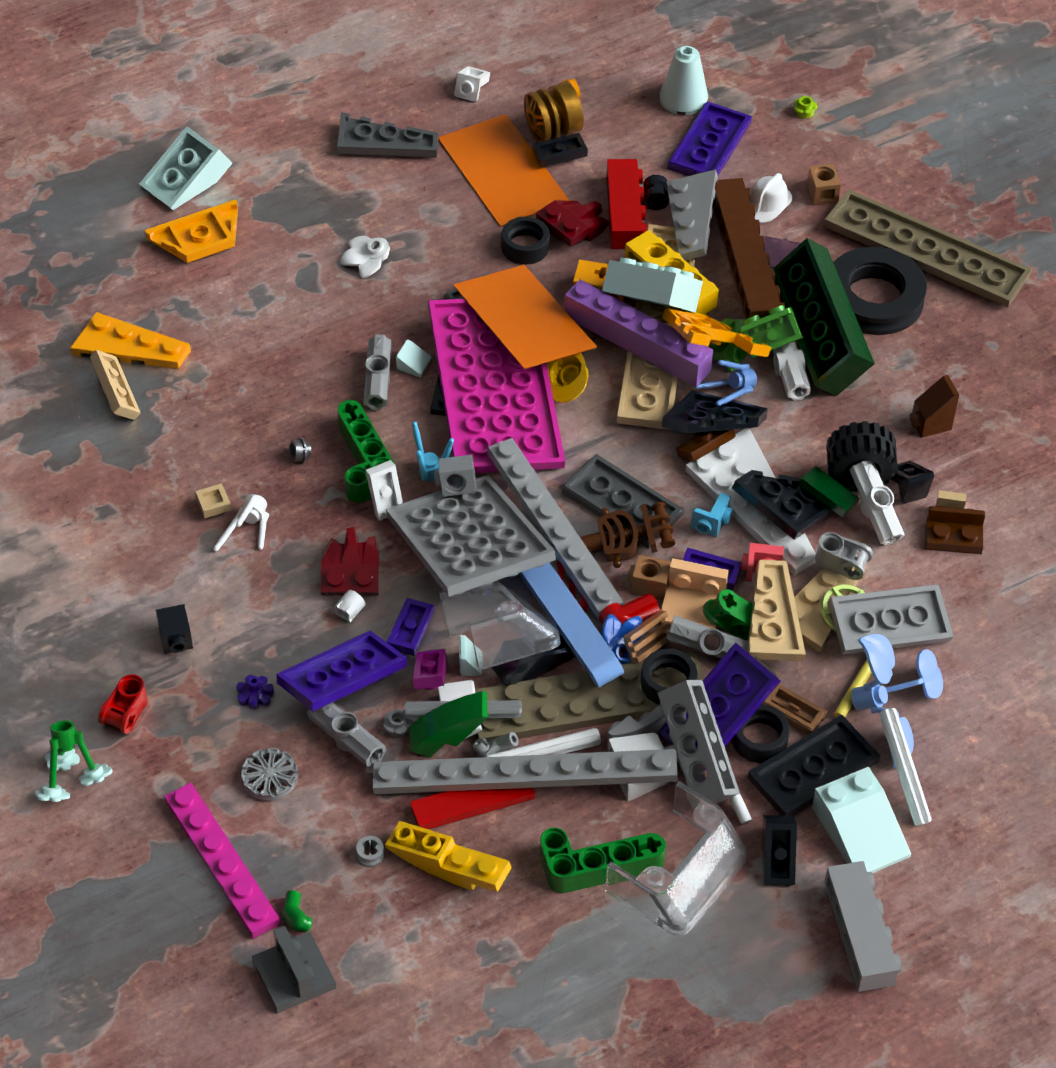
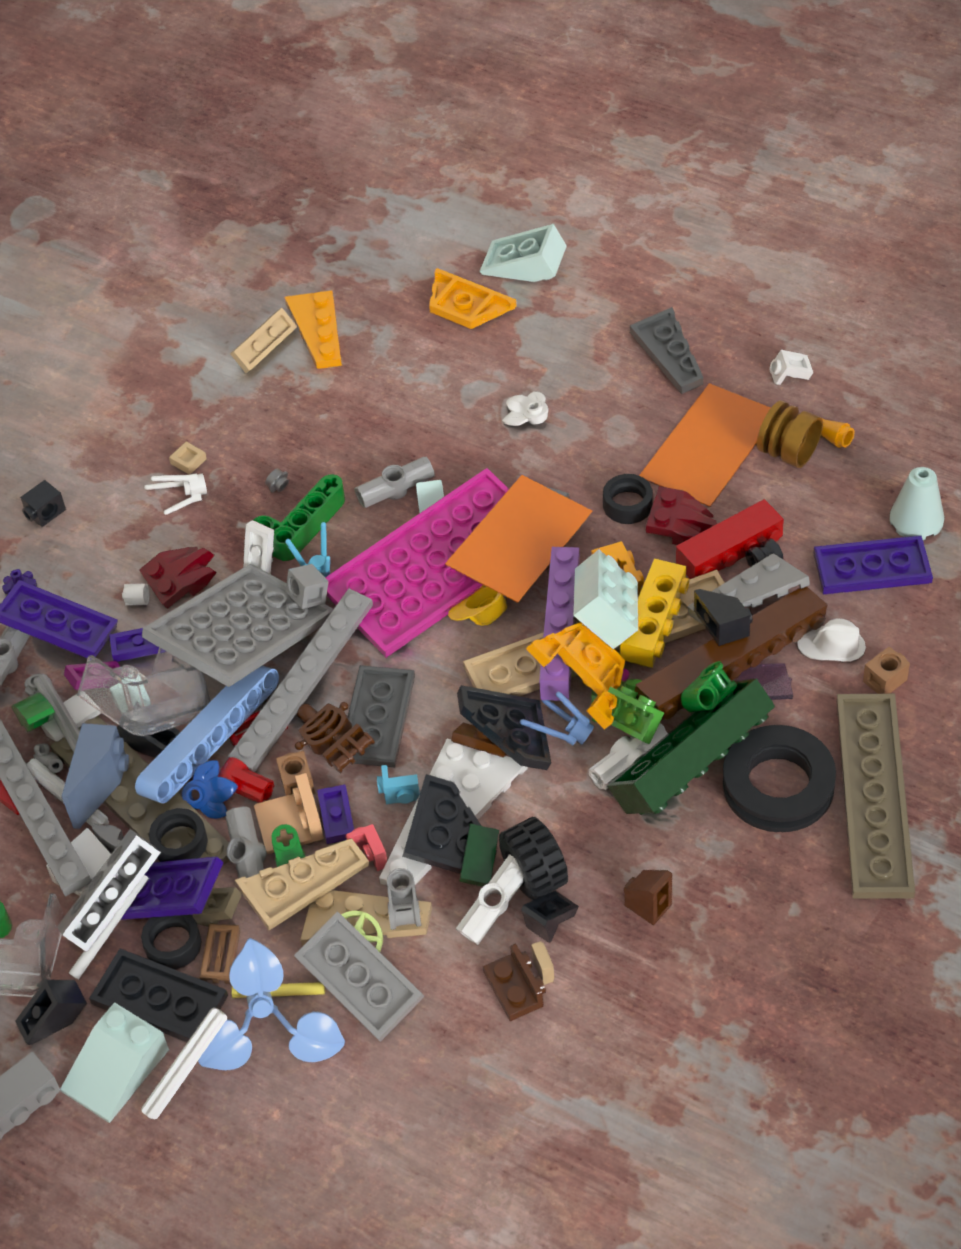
camera: 65 degrees right, 0 degrees up
black plate [532,133,588,168] -> none
medium nougat tile [623,611,671,663] -> none
none -> sand blue slope [61,723,129,829]
none -> green piece [681,661,737,712]
none -> black slope [694,589,753,646]

